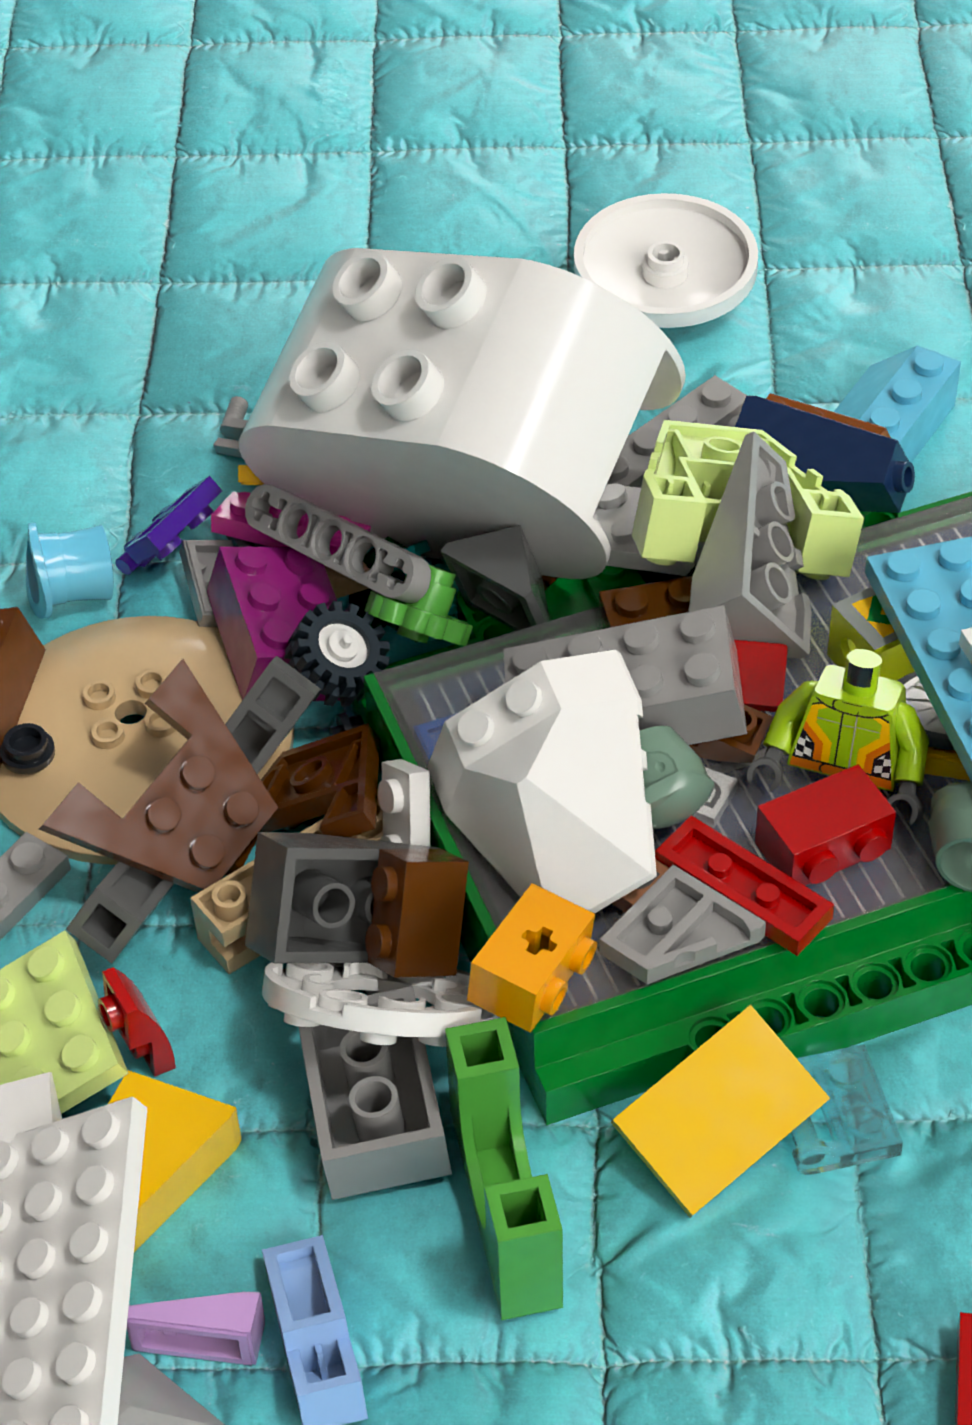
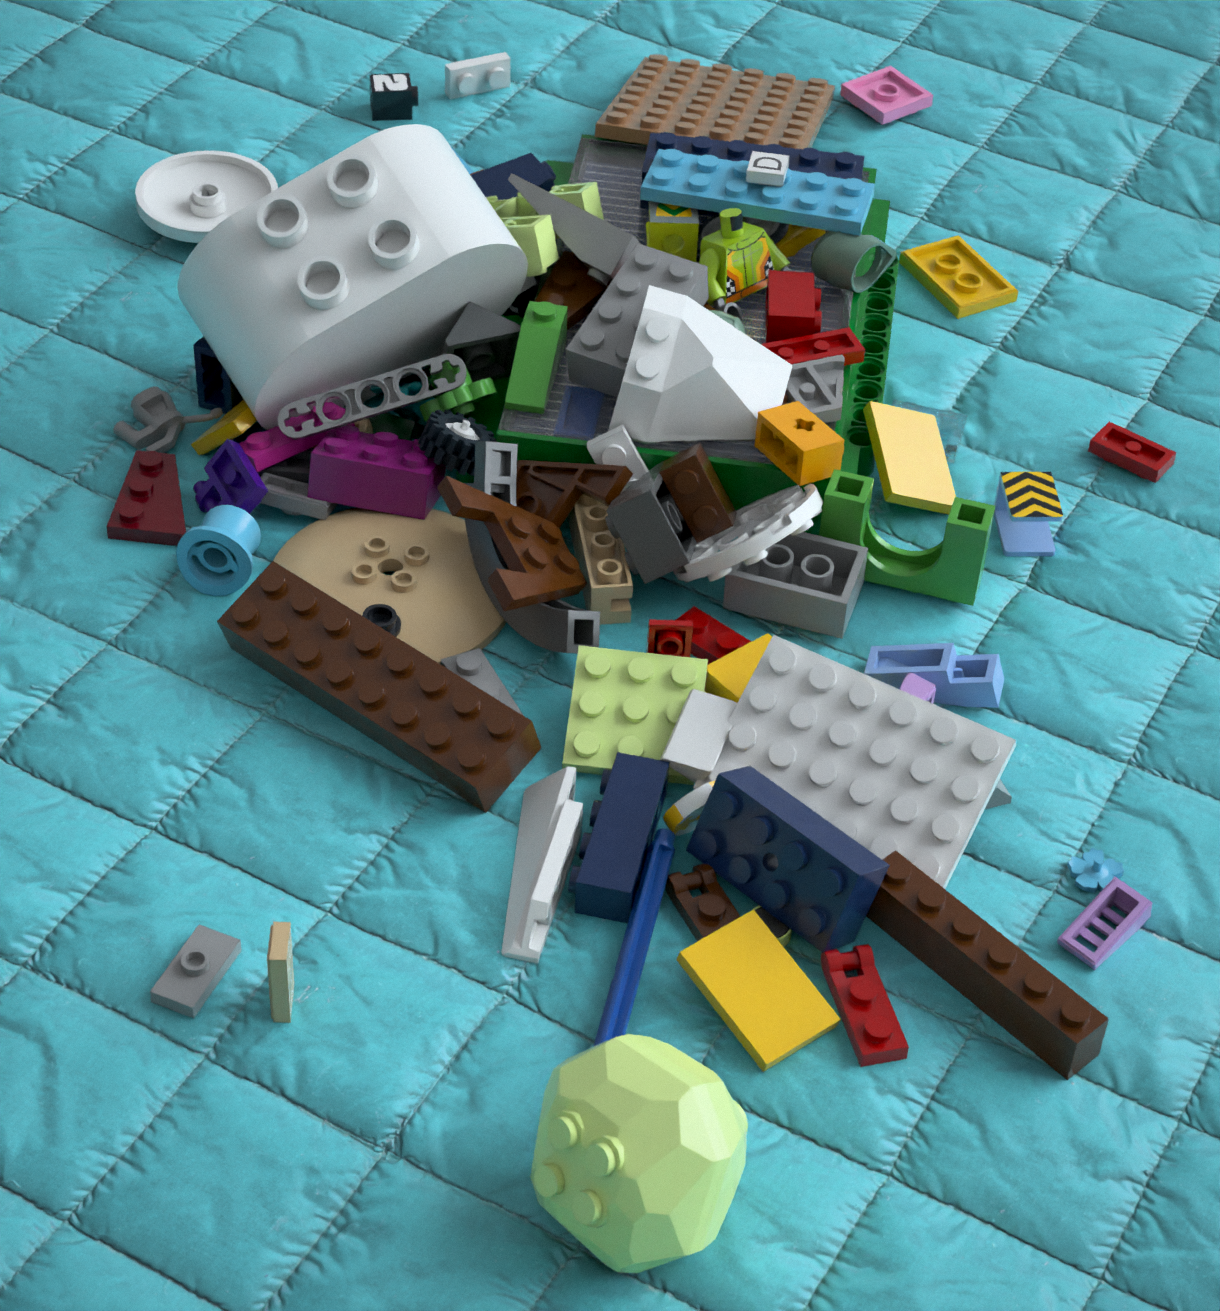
camera: 65 degrees left, 5 degrees down
none -> dark red wing [106,450,186,546]
none -> bright green slope [505,301,568,414]
none -> red plate [676,606,752,664]
none -> piece [994,472,1063,556]

